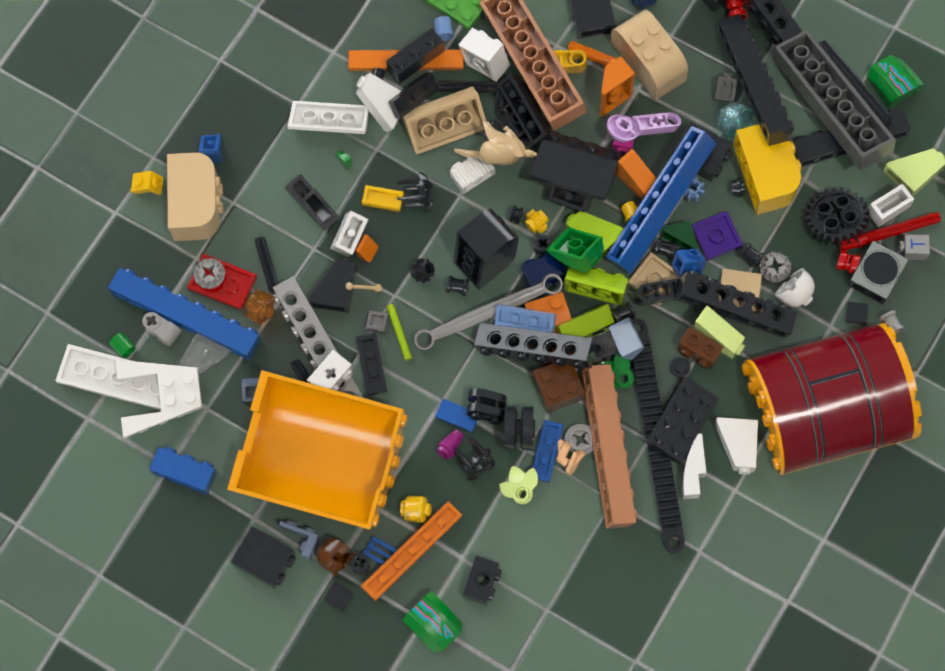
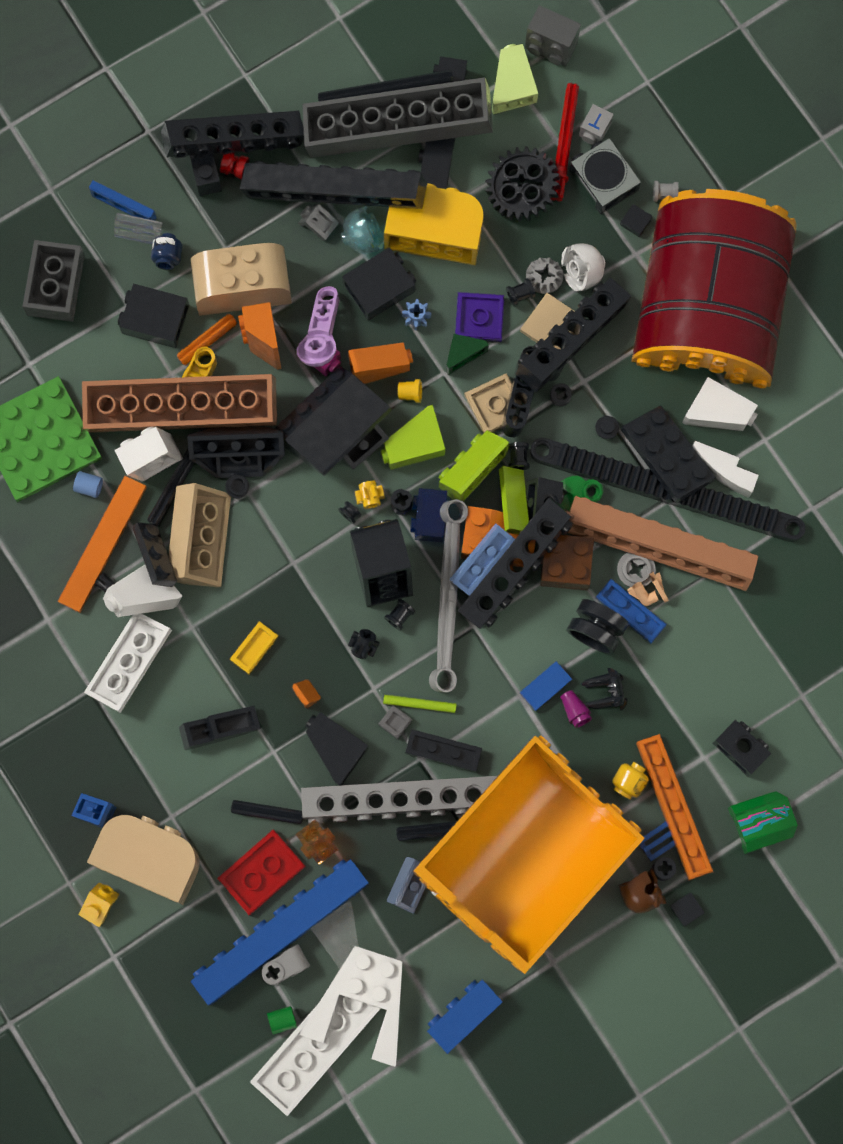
camera: 70 degrees left, 5 degrees up
light grey gear [193,258,225,289] -> none
black brick [231,526,296,589] -> none
sand blue bracket [279,520,320,561] -> none
white brick [307,350,353,391] -> none
white brick [330,211,368,257] -> none
green tile [335,150,352,170] -> none
tan hinge [345,282,382,293] -> none
black brick [386,28,445,84] -> none
black piece [397,172,433,211] -> none
white brick [450,157,495,194] -> none
tan hair [454,121,537,166] -> none
black brick [466,388,507,425] -> none
yellowish green plate [499,466,538,505] -> none
green slope [546,227,604,274] -> none
blue brick [606,126,717,274] -> none
slope [608,318,644,360] -> none
black bush [654,237,678,259] -> none
blue brick [671,249,706,278] -> none
reddish brown bracket [677,327,723,370] -> none
yellowish green slope [693,306,745,359] -> none
black plate [732,178,746,198] -> none
red wheel [836,250,861,274] -> none
green slope [867,55,924,109] -> none
white piece [868,184,914,227] -> none
none -> black bush [550,383,572,407]

